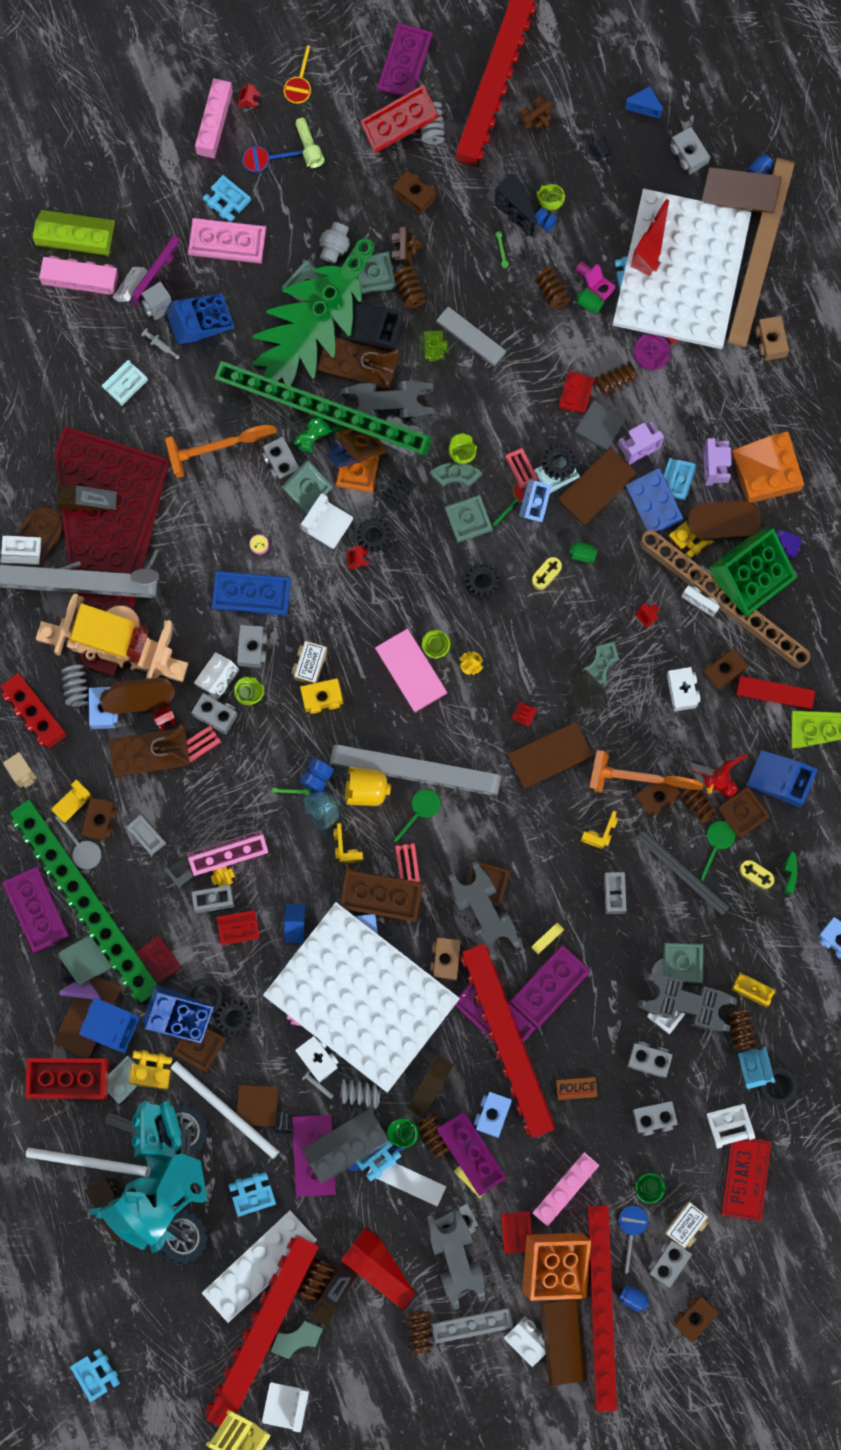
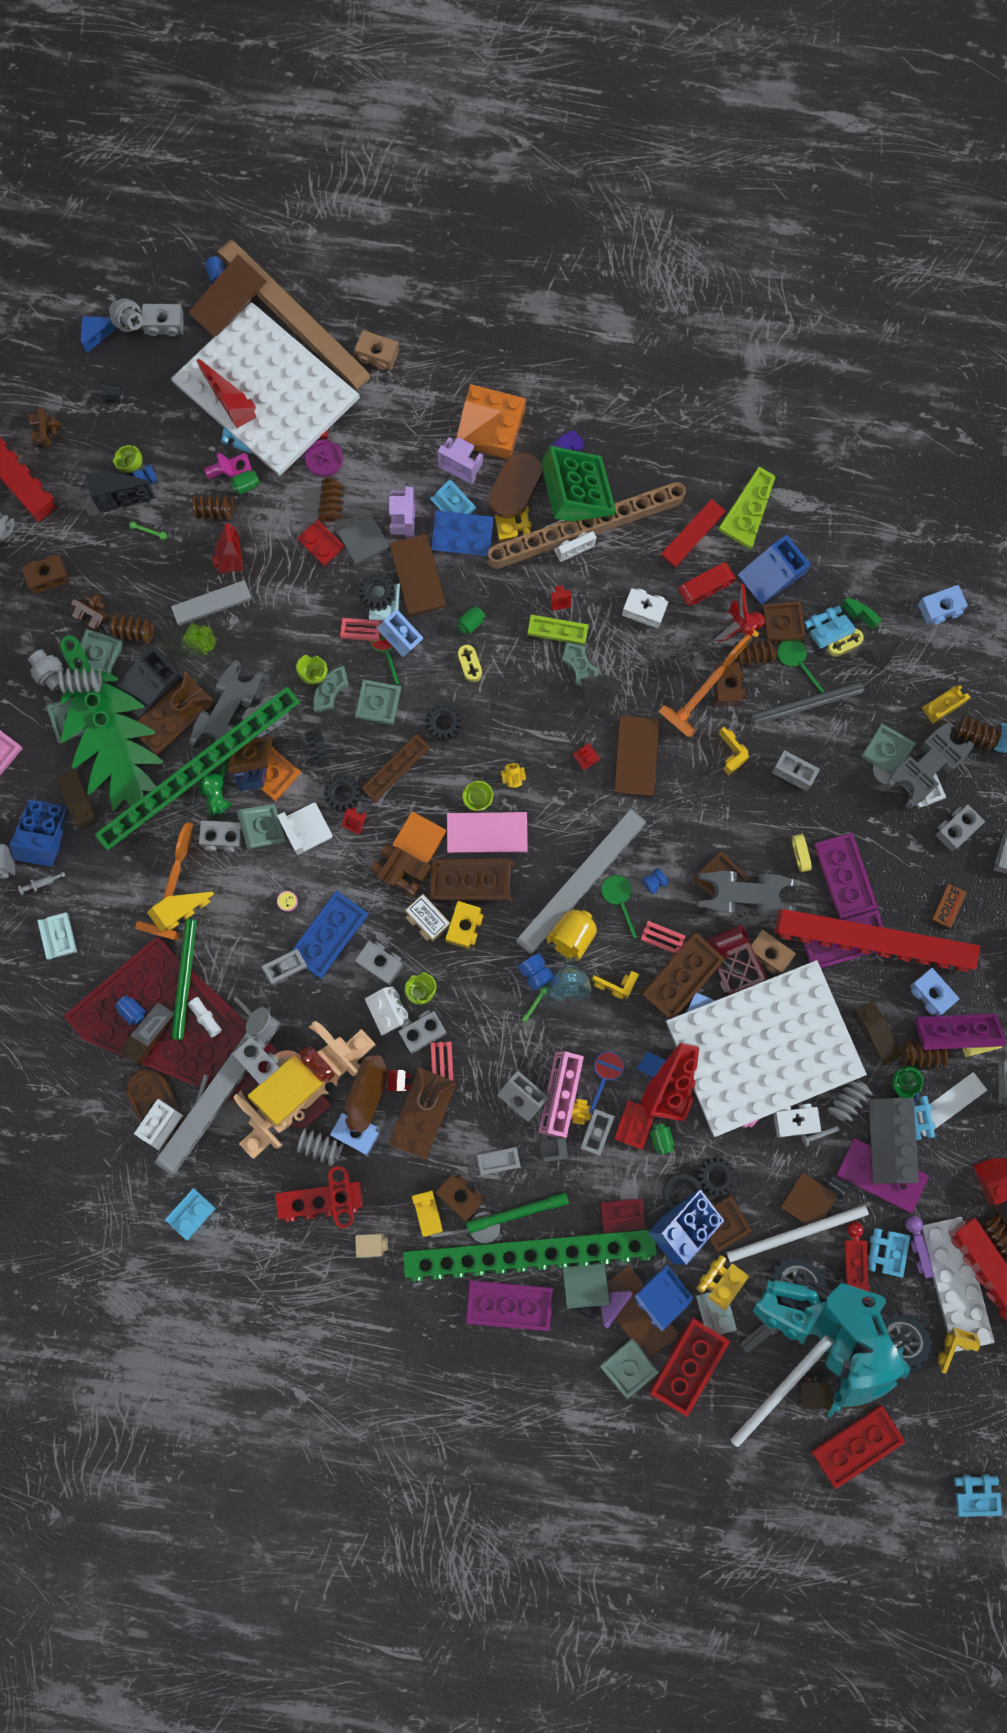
camera: 60 degrees left, 0 degrees up
reddish brown brick [702,648,748,692] -> none
none -> dark brown slope [57,769,99,830]
none -> light grey piece [58,668,102,693]
none -> light grey piece [109,298,143,332]
none -> blue brick [115,996,146,1026]
none -> yellow slope [147,892,214,932]
none -> green axle [171,919,197,1040]
none -> white pin [188,997,222,1038]
none -> red wedge [212,523,243,574]
none -> light grey brick [232,1036,279,1085]
none -> light grey slope [261,949,307,985]
none -> red beam [328,1166,355,1228]
none -> reddish brown tile [360,733,431,803]
none -> reddish brown hips [370,845,431,899]
none -> orange tile [392,811,447,863]
none -> reddish brown plate [430,859,514,903]
none -> green piece [466,1192,569,1234]
none -> light grey brick [497,1071,549,1122]
none -> lime plate [527,615,589,645]
none -> piece [589,1051,624,1114]
none -> sand green tile [600,1338,659,1399]
none -> blue wheel [641,867,669,895]
none -> red wedge [641,1042,699,1121]
none -> green brick [650,1124,675,1155]
none -> red beam [678,562,736,606]
none -> dark red piece [705,924,767,995]
none -> medium azure plate [804,605,855,649]
none -> red tile [811,1404,905,1489]
none -> red plate [844,1222,869,1300]
none -> medium lavender plate [906,1216,934,1278]
none -> yellow bracket [937,1327,980,1374]

